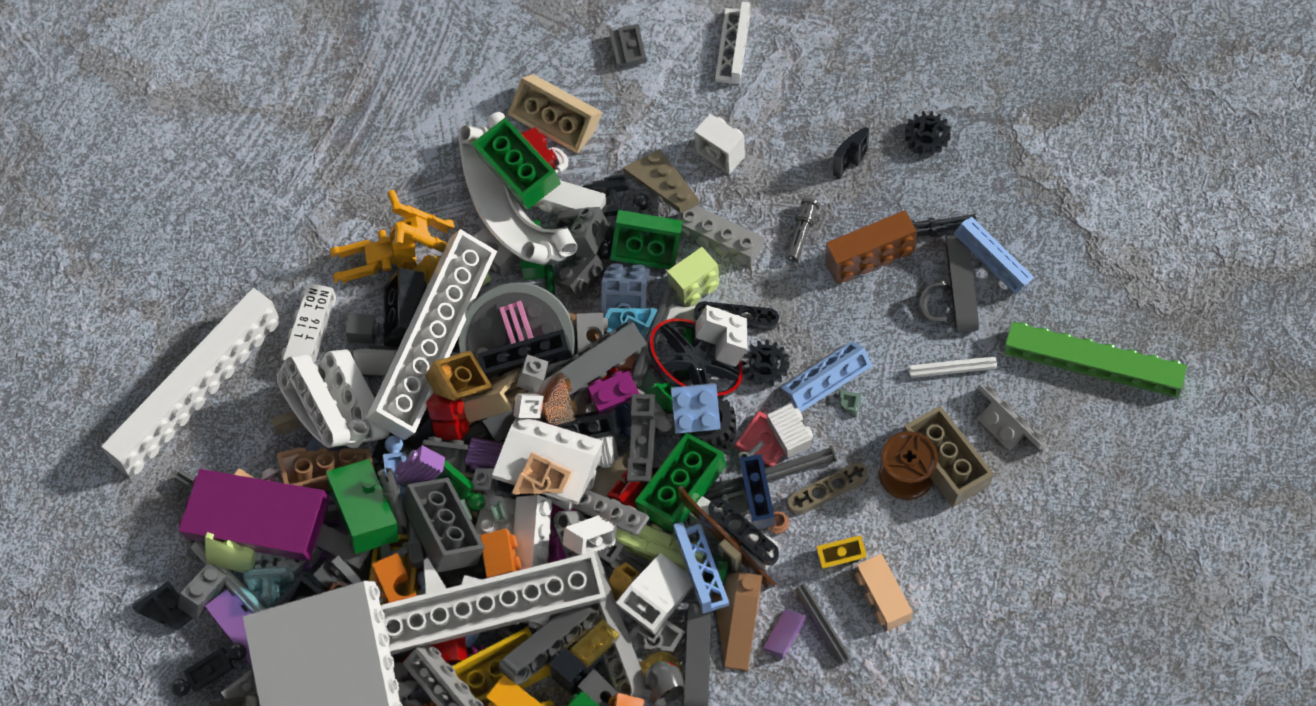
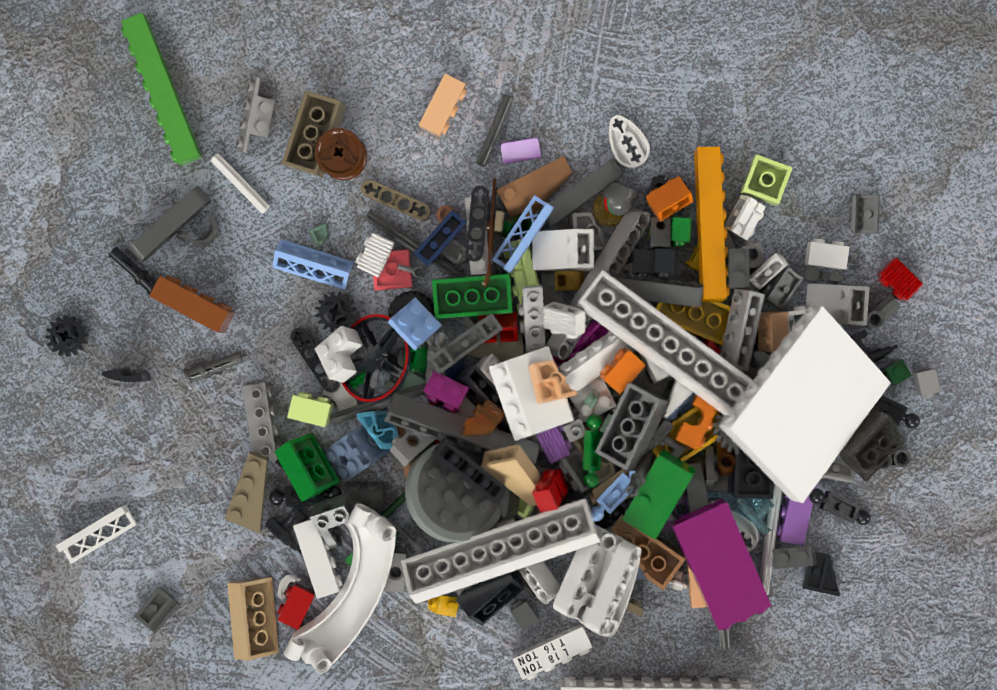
camera: 130 degrees left, 25 degrees up
yellowish green slope [205,532,257,575] -> none
light orange piece [330,190,455,283] -> none
medium lavender brick [395,445,445,488] -> none
pearl gold slope [425,350,492,401] -> none
green brick [472,117,561,210] -> none
bright pink tile [499,301,534,344] -> none
white bracket [513,392,543,418] -> none
light grey brick [516,355,548,393] -> none
clear yellow plate [570,620,620,668] -> none
white brick [694,114,745,175] -> none
yellow brick [816,535,867,569] -> none
light blue fence [954,217,1034,295] -> none

